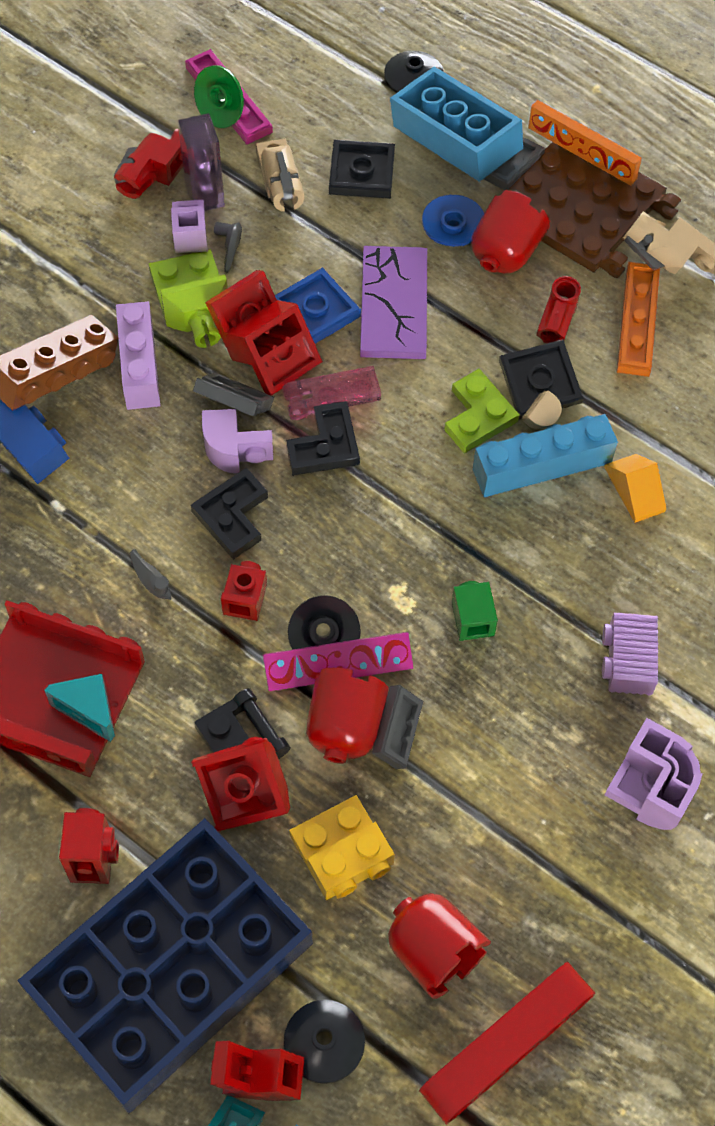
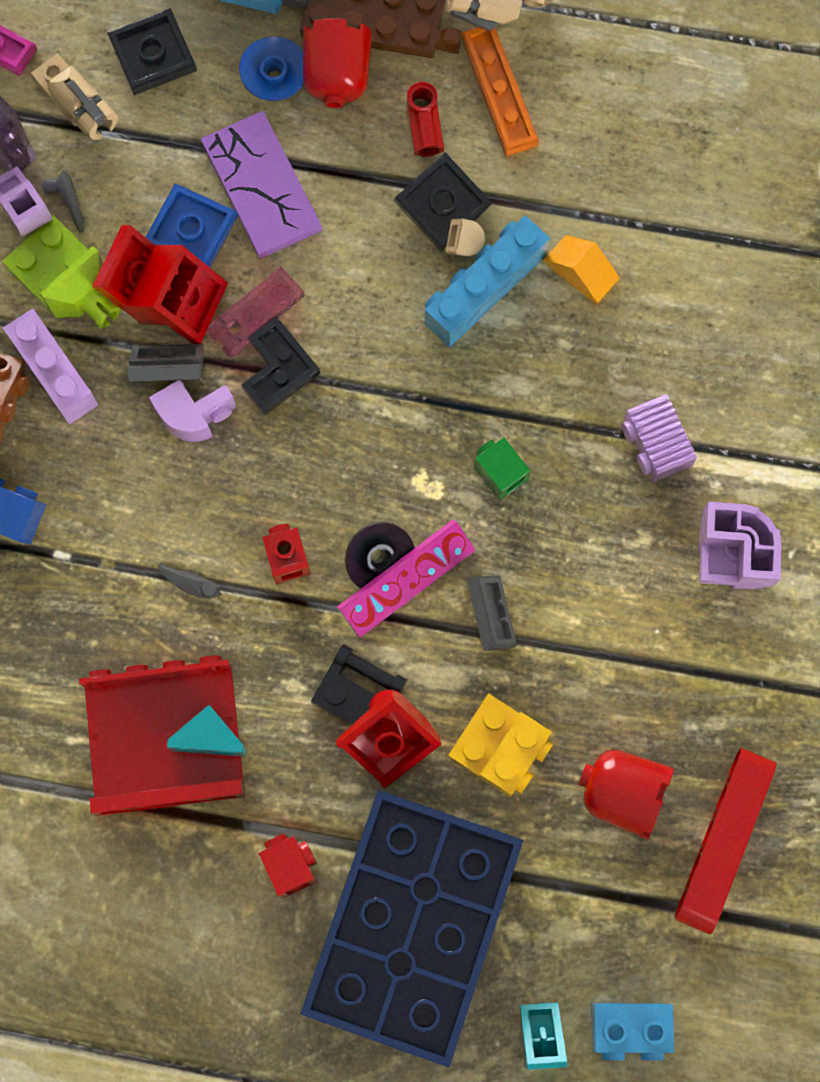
camera: 25 degrees left, 15 degrees up
black plate [191,468,268,560] -> none
red brick [210,1041,304,1101] -> none
black dish [284,1000,365,1084] -> none
red cylinder [306,667,389,764] -> none
lime plate [444,368,520,454] -> none

